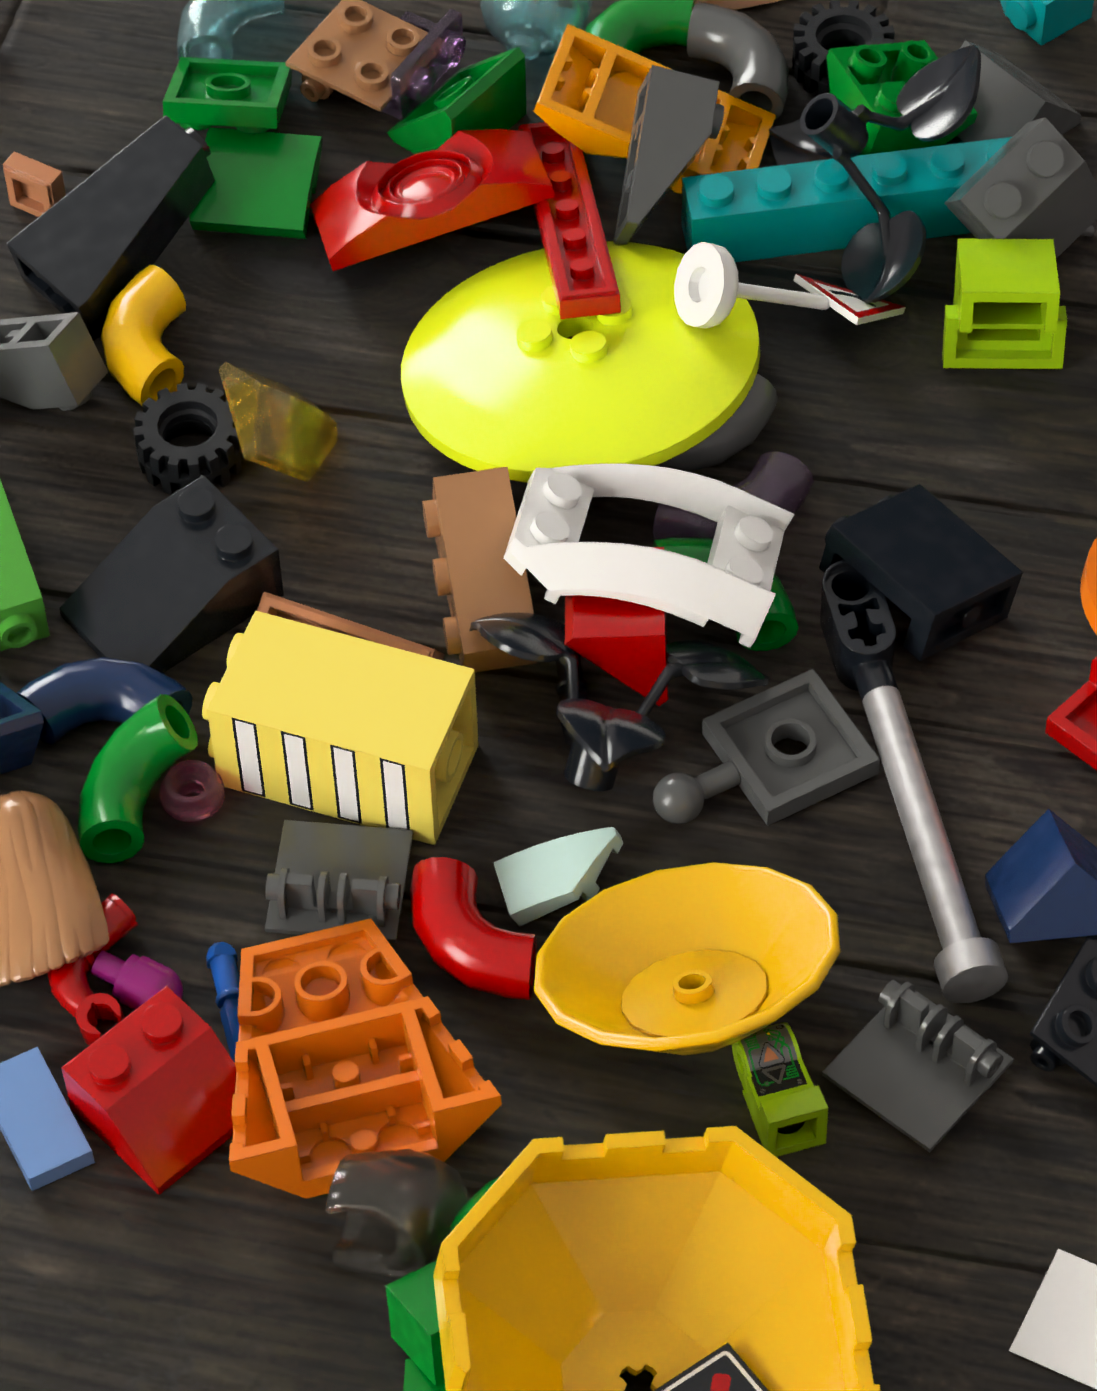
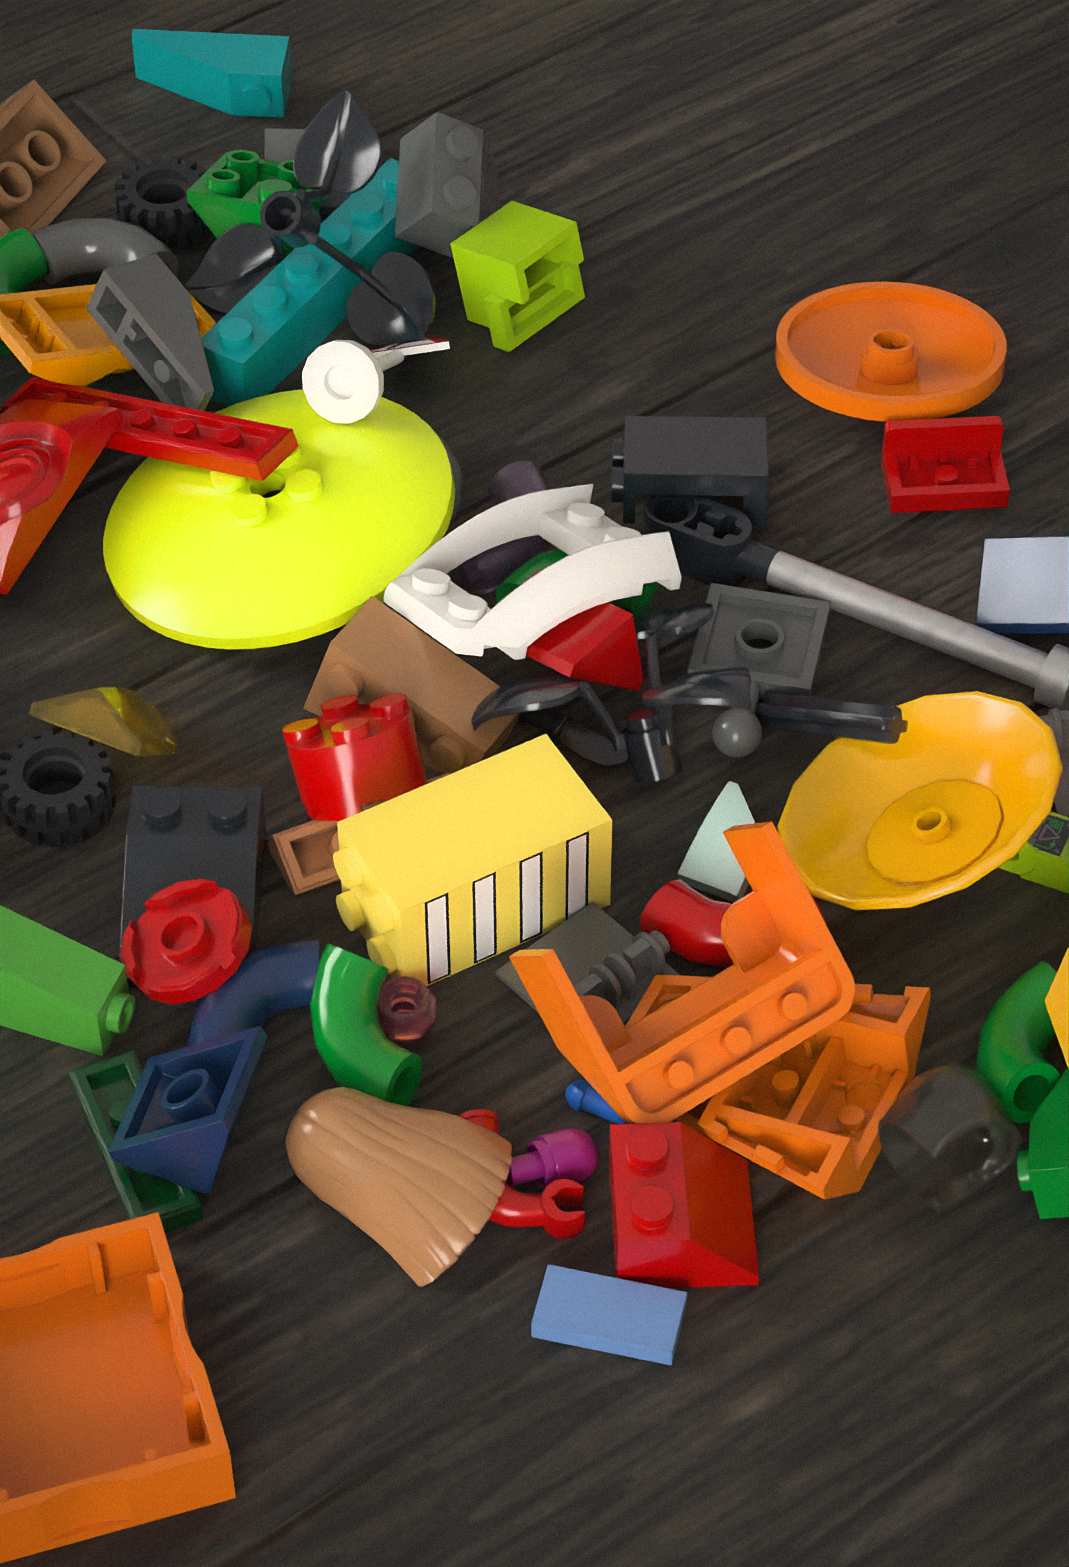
camera: 50 degrees left, 5 degrees down
none -> red tile [120,878,252,1005]
none -> red brick [282,694,428,821]
none -> orange windscreen [509,821,855,1124]
none -> black axle [755,691,908,744]

